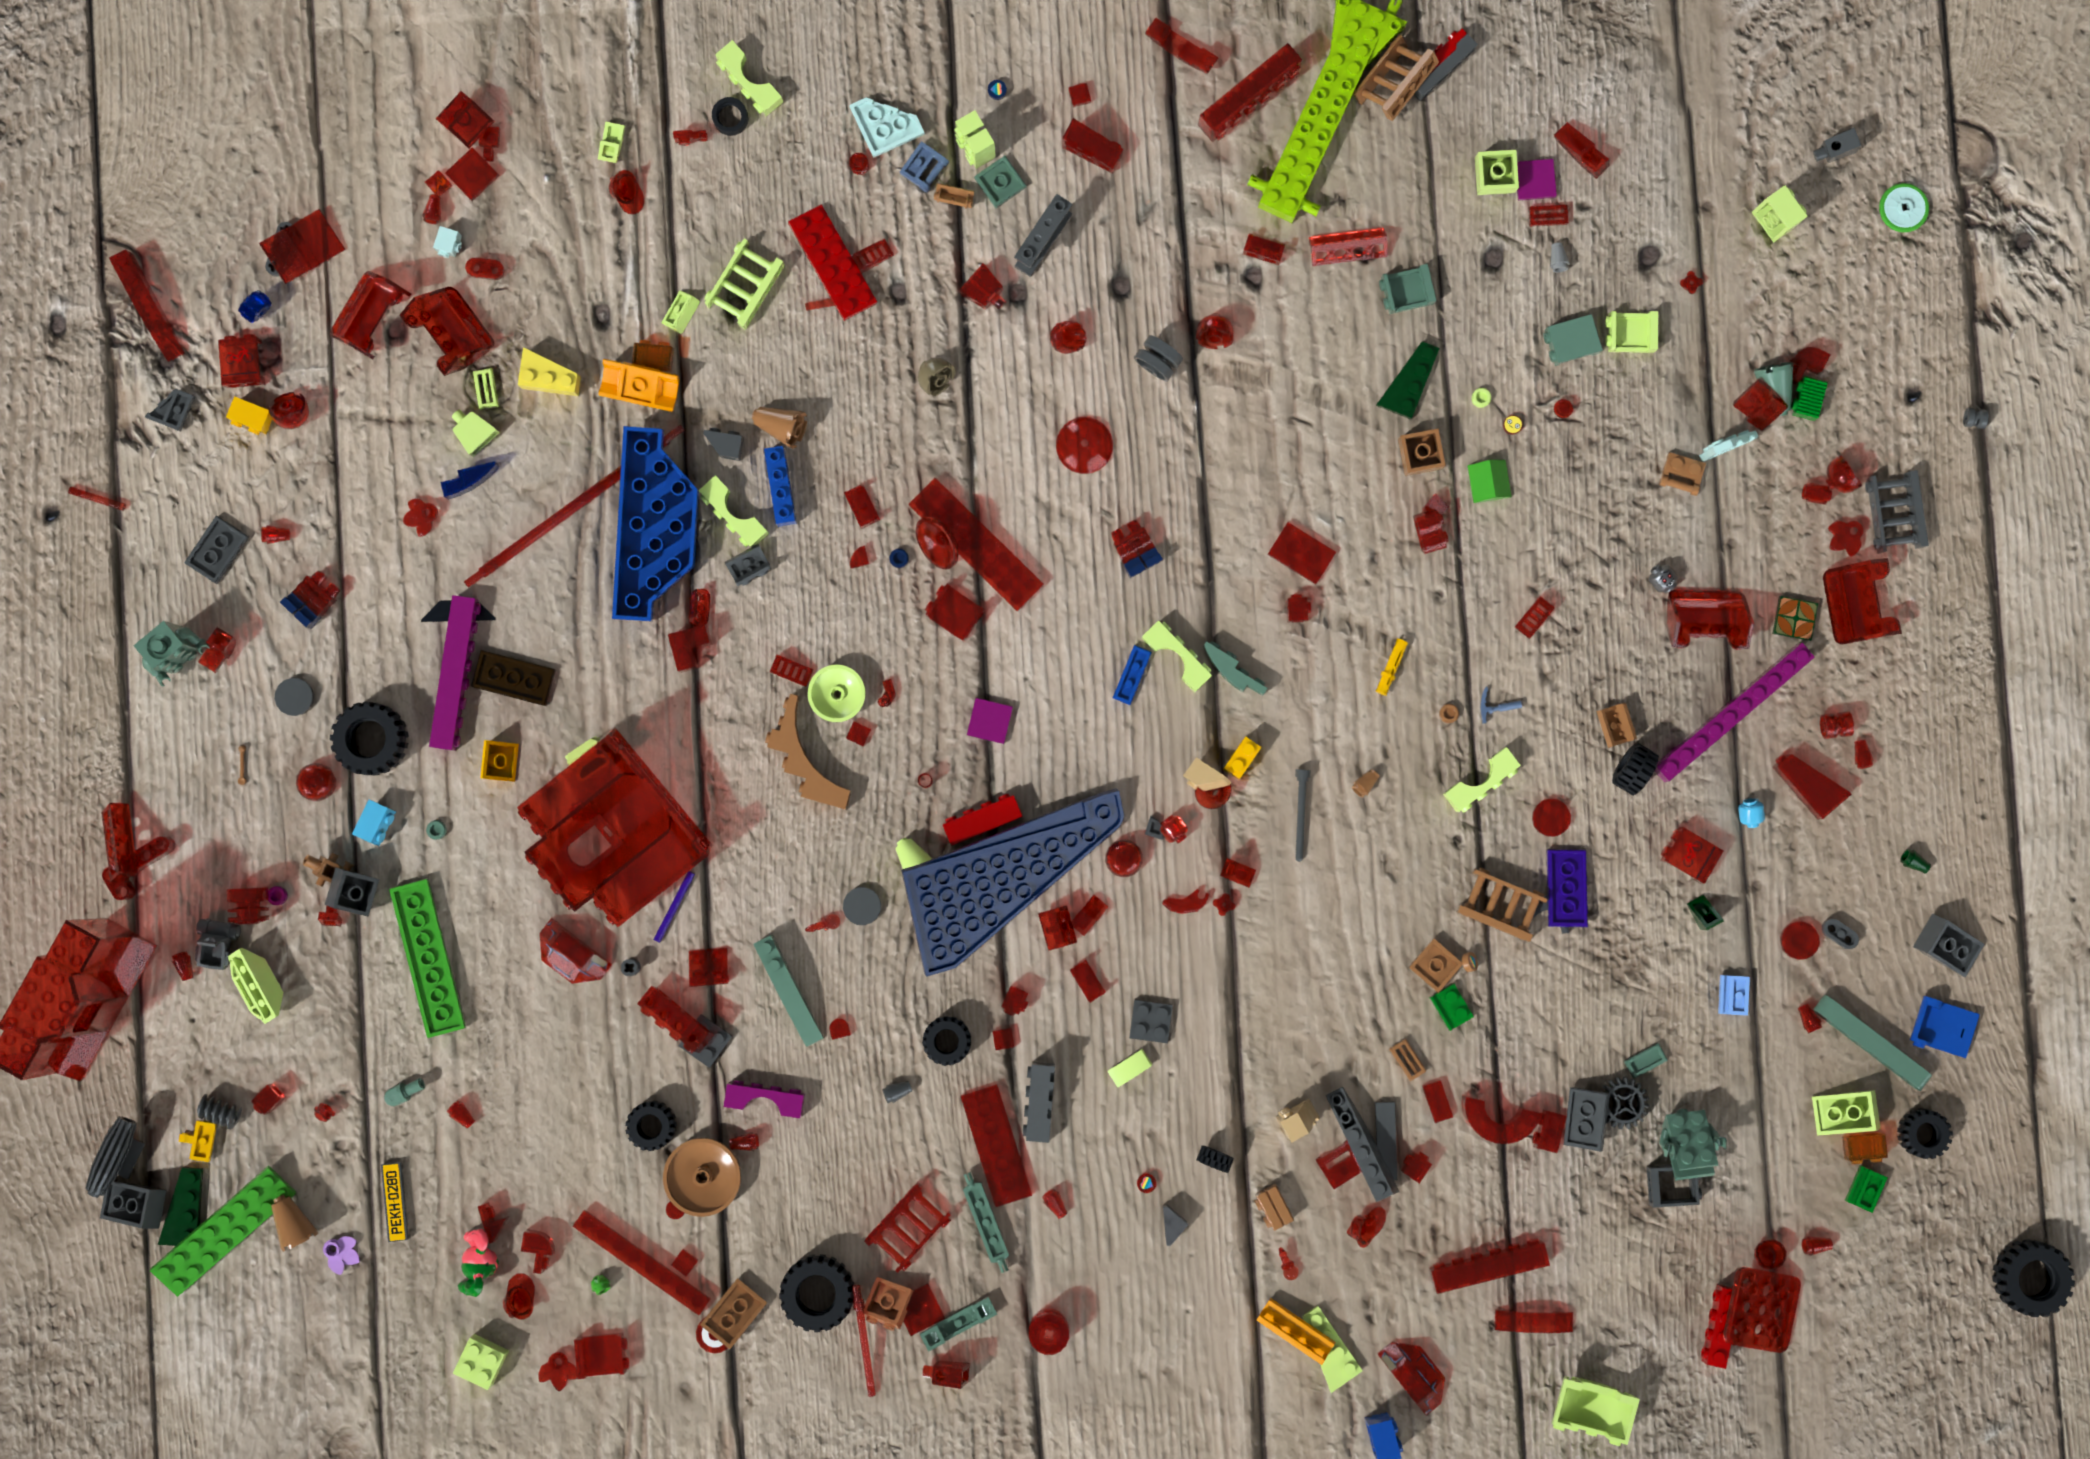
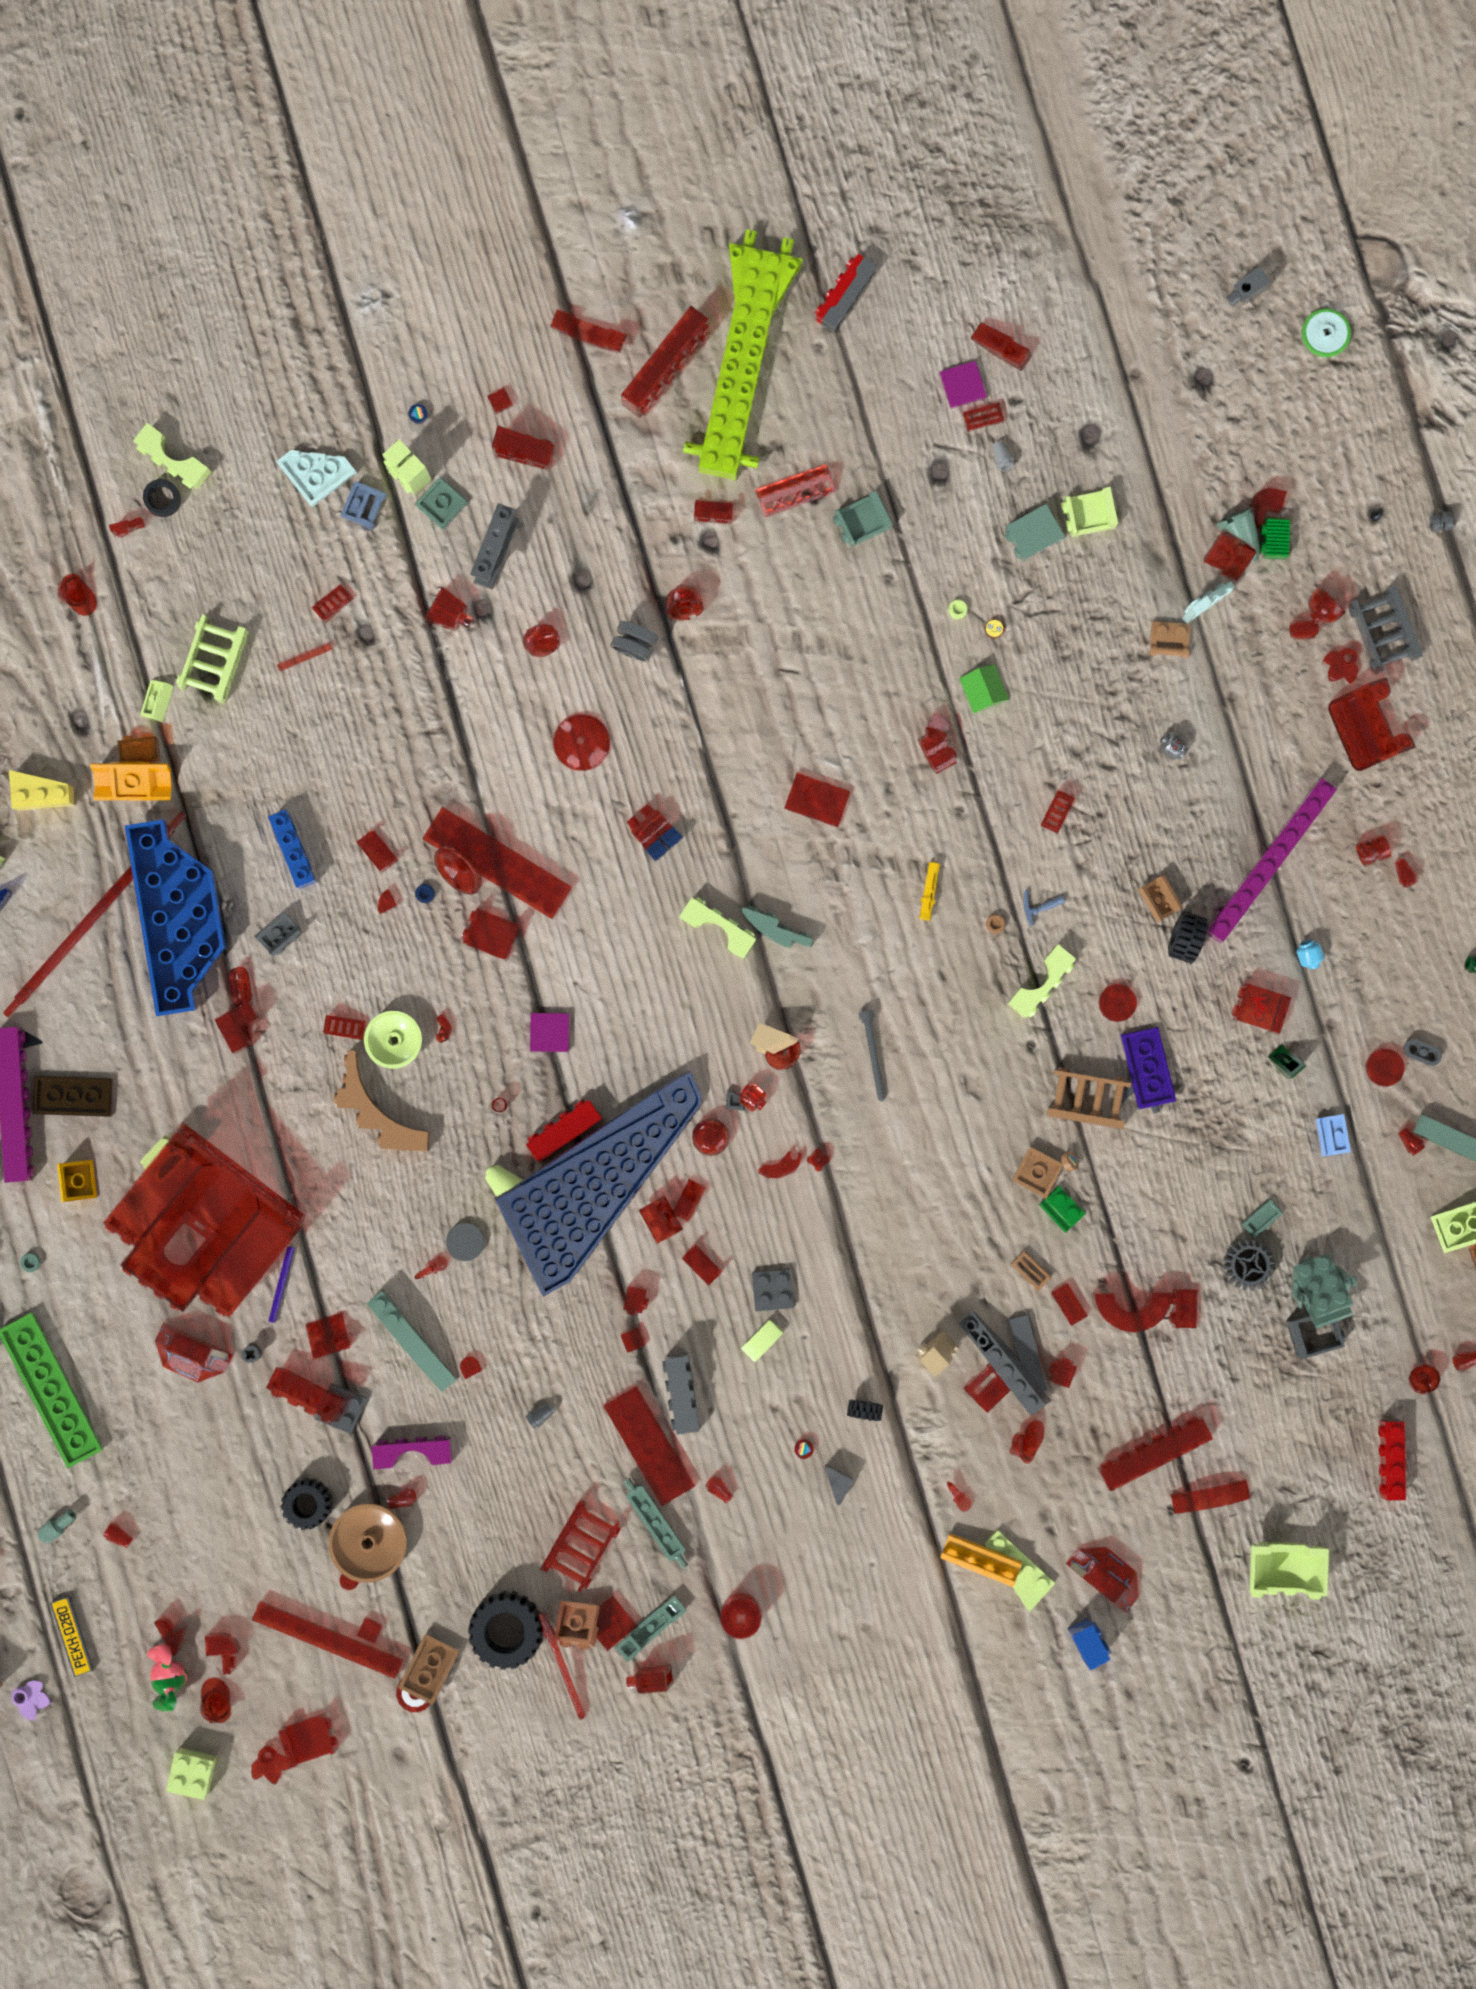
camera: 20 degrees left, 0 degrees up
bright green plate [591,1275,611,1295] -> none
yellowish green slope [598,122,625,163] -> none
yellowish green arch [699,475,769,547] -> none
dark grey slope [703,428,744,461] -> none
medium nougat cone [752,407,807,449] -> none
red plate [788,204,877,321] -> none
clear red tile [846,722,871,747] -> none
clear red wheel [849,153,869,175] -> none
dark tan cylinder [918,357,956,396] -> none
black tyre [922,1016,971,1066] -> none
medium nougat hinge [934,183,974,209] -> none
blue tile [1113,645,1152,705] -> none
clear red slope [1220,858,1256,888] -> none
yellow brick [1223,736,1261,780] -> none
medium nougat brick [1254,1184,1294,1231] -> none
clear red brick [1286,594,1311,623] -> none
medium nougat cone [1352,769,1380,798] -> none
medium nougat fence [1353,34,1439,121] -> none
dark green wing [1376,341,1440,420] -> none
medium nougat brick [1398,429,1446,476] -> none
yellowish green brick [1475,150,1519,195] -> none
clear red plate [1554,399,1573,418] -> none
dark grey tile [1564,1087,1610,1152] -> none
clear red windscreen [1667,590,1754,650] -> none
clear red plate [1680,271,1703,294] -> none
clear red piece [1723,1267,1801,1353] -> none
yellowish green brick [1752,185,1808,243] -> none
tile [1772,596,1818,641] -> none
clear red slope [1772,754,1852,820] -> none

